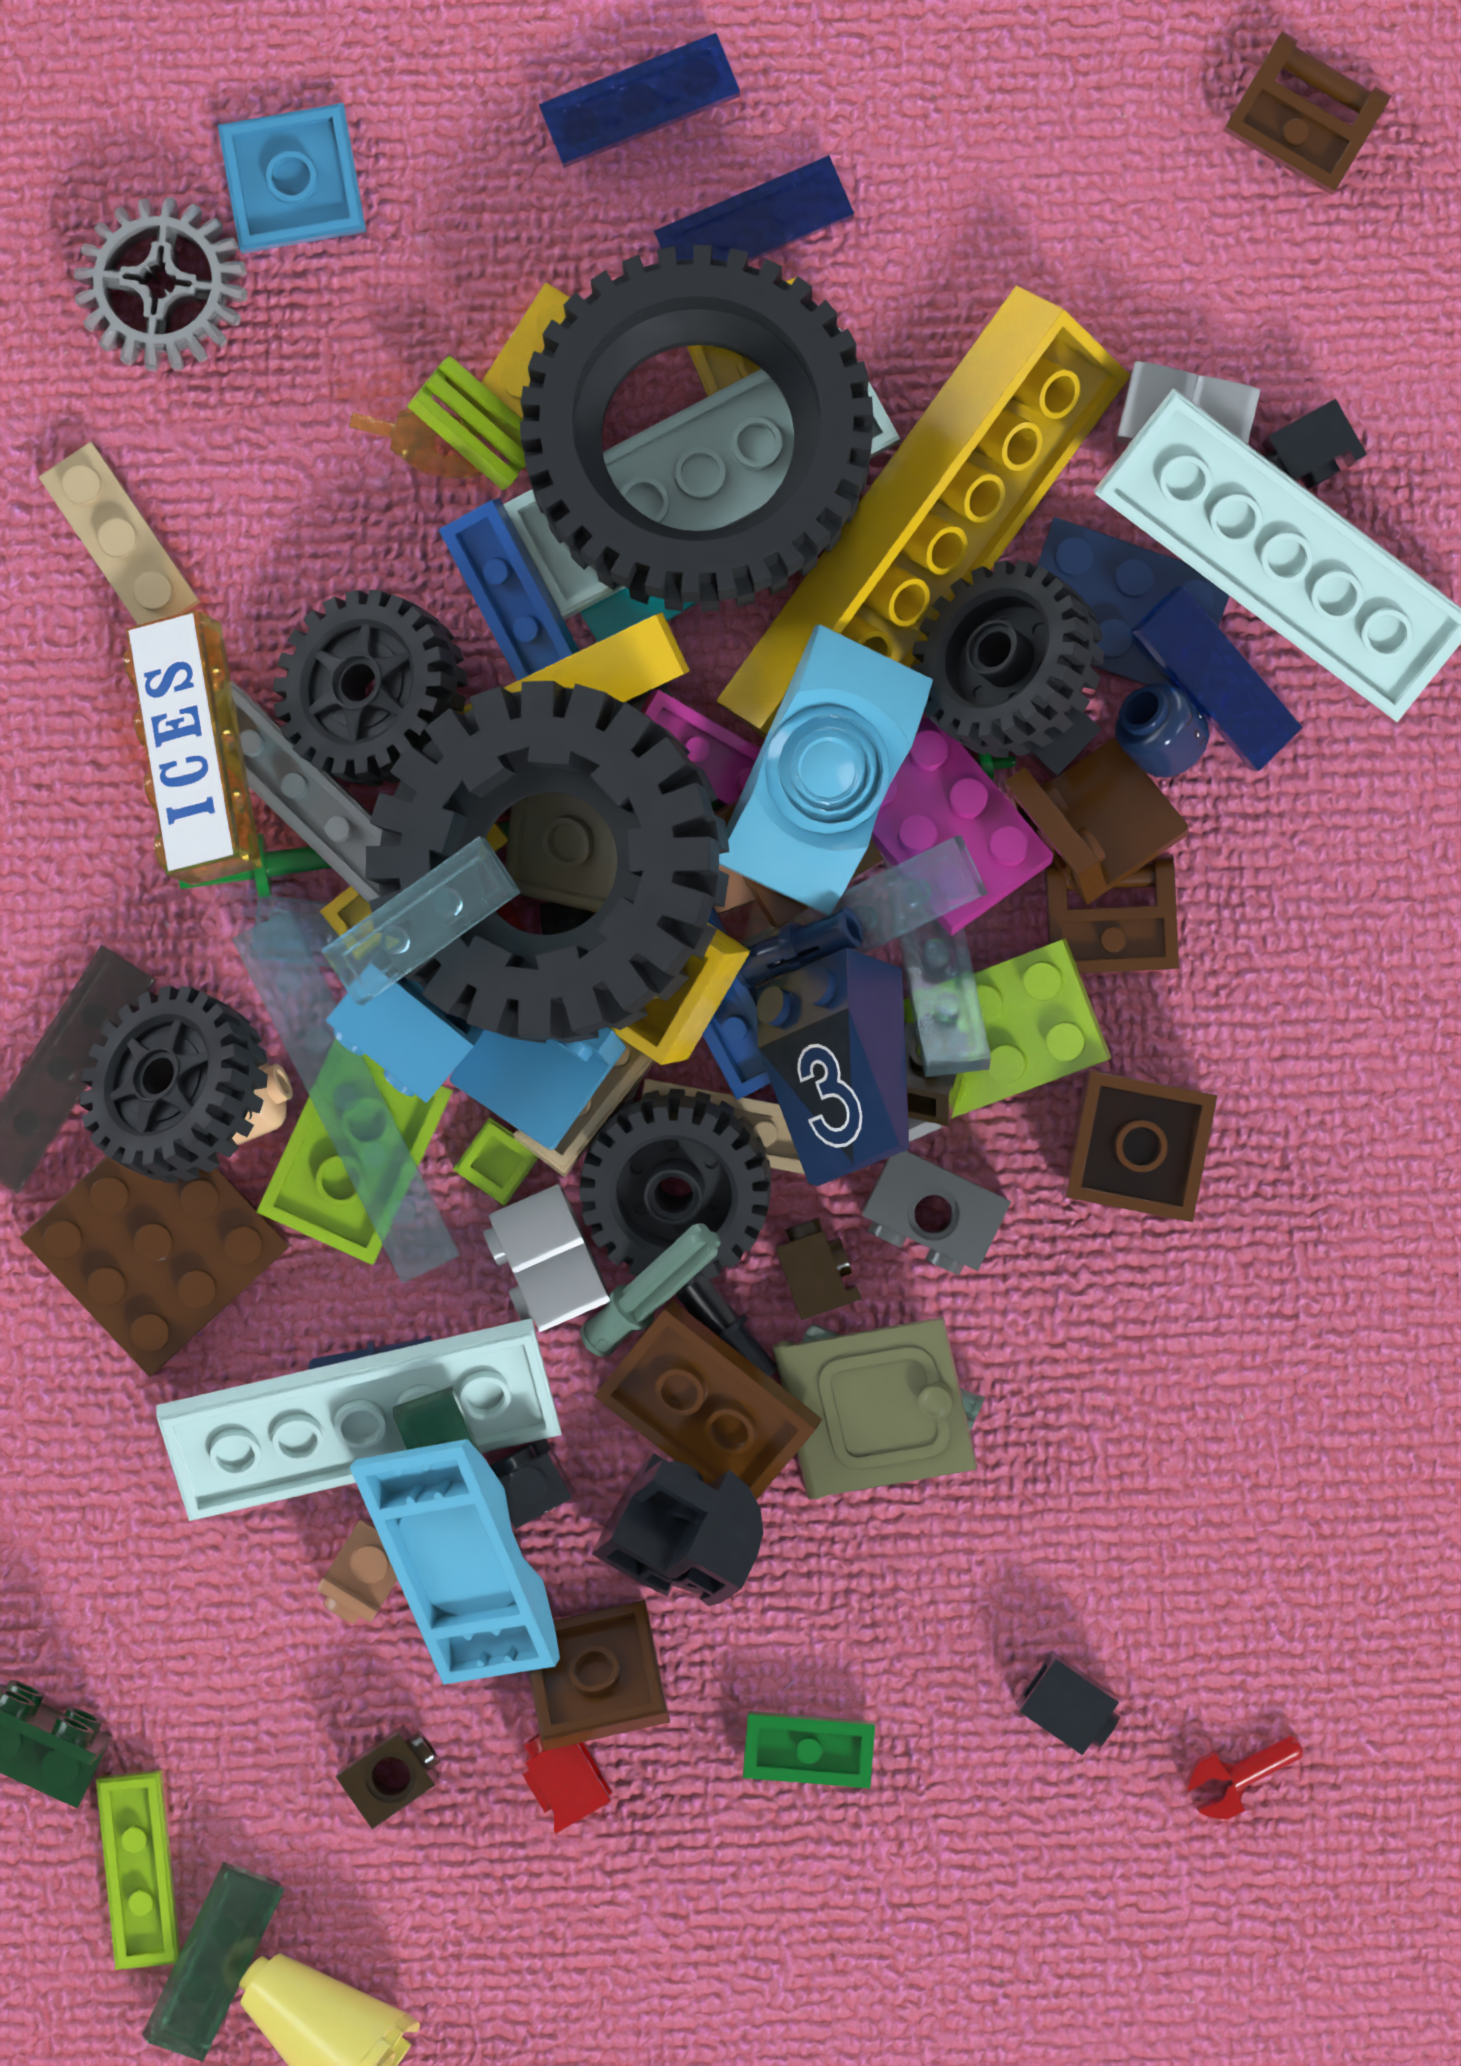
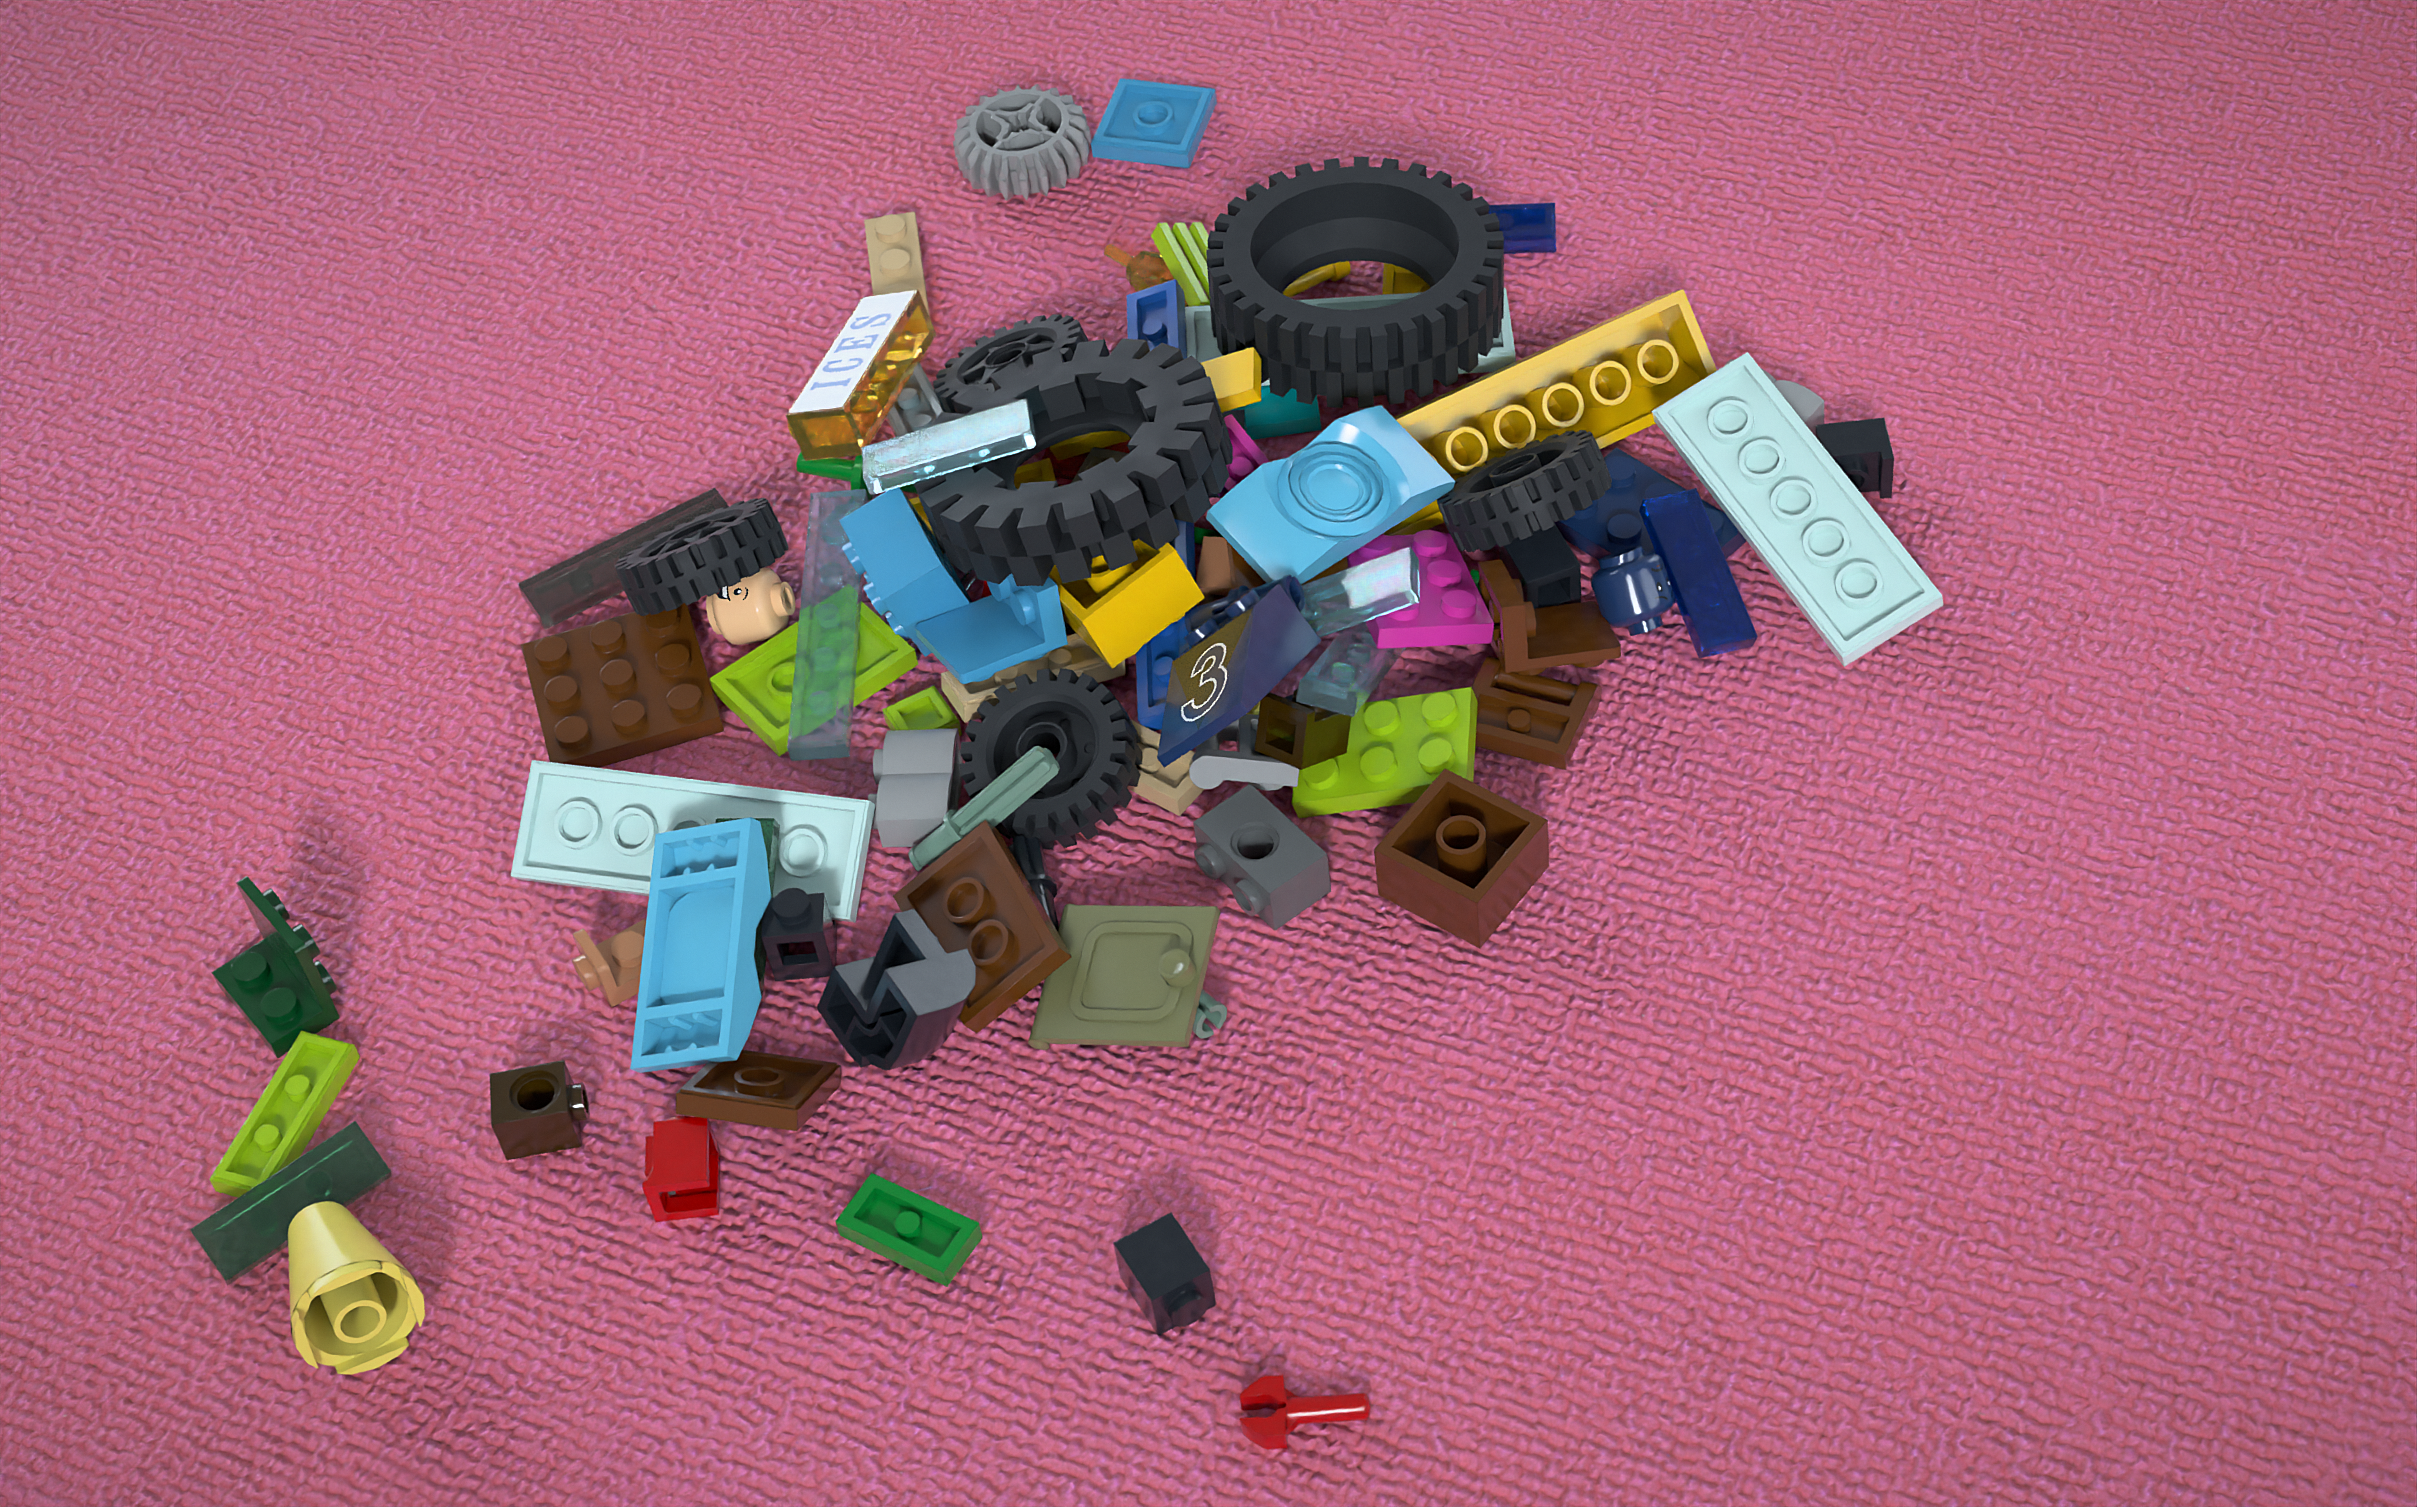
camera: 30 degrees right, 40 degrees down
clear blue plate [539,32,740,168] -> none
dark brown brick [775,1217,862,1321] -> none
reddish brown plate [1223,31,1392,195] -> none

